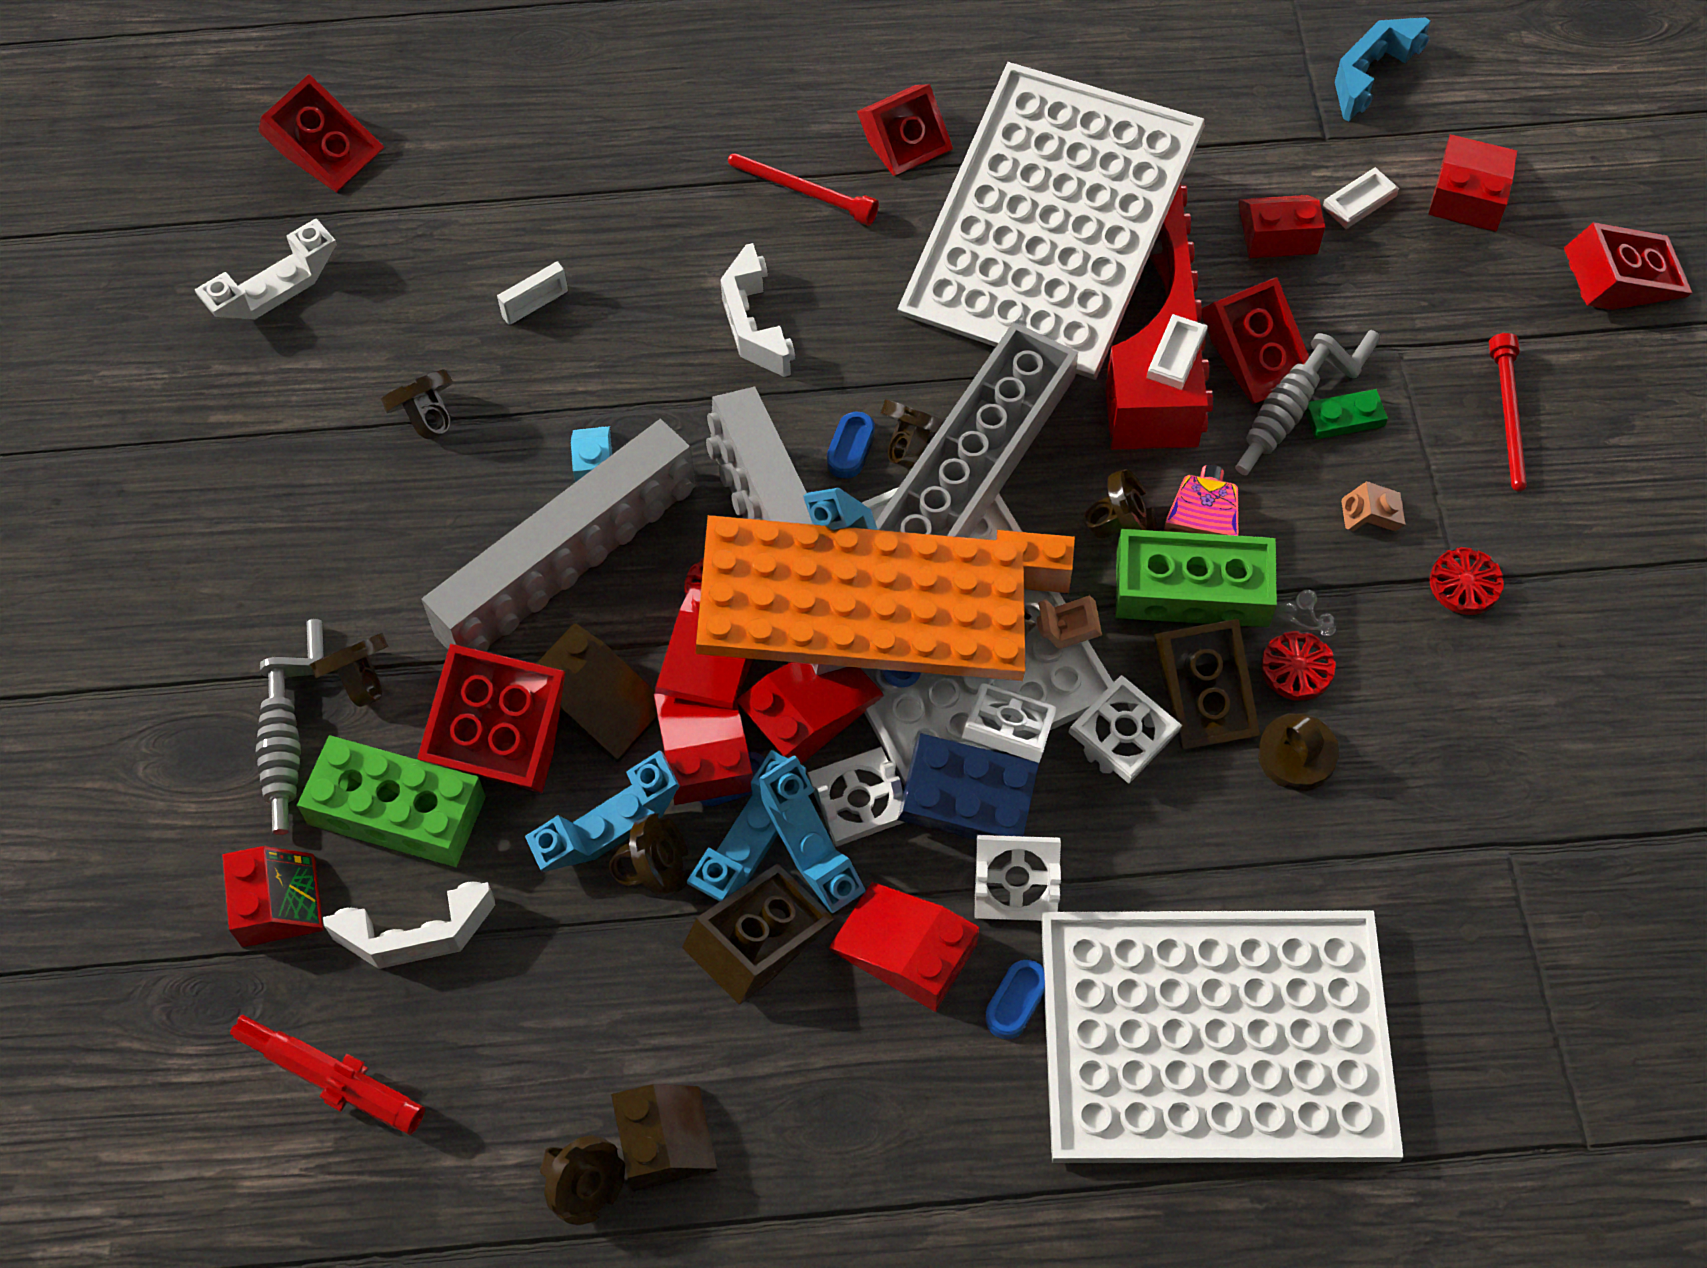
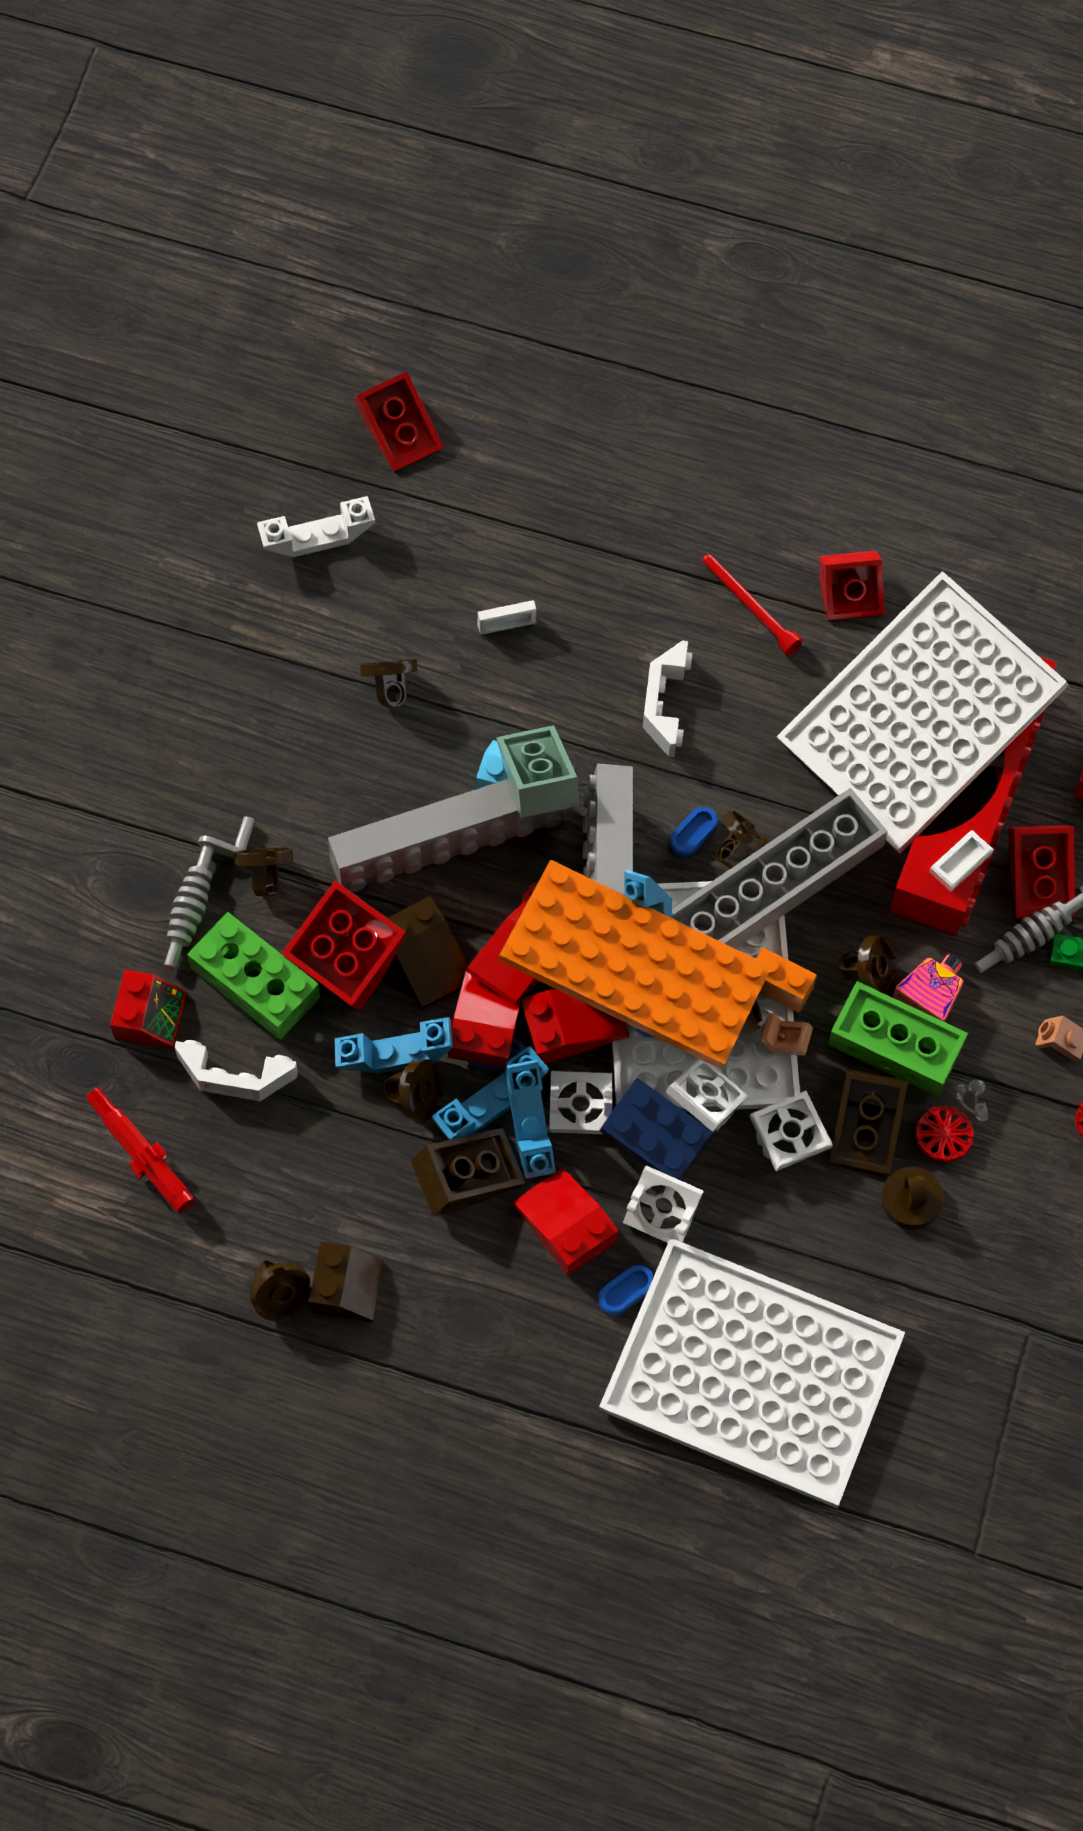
camera: 20 degrees right, 5 degrees up
none -> sand green slope [497,725,579,818]

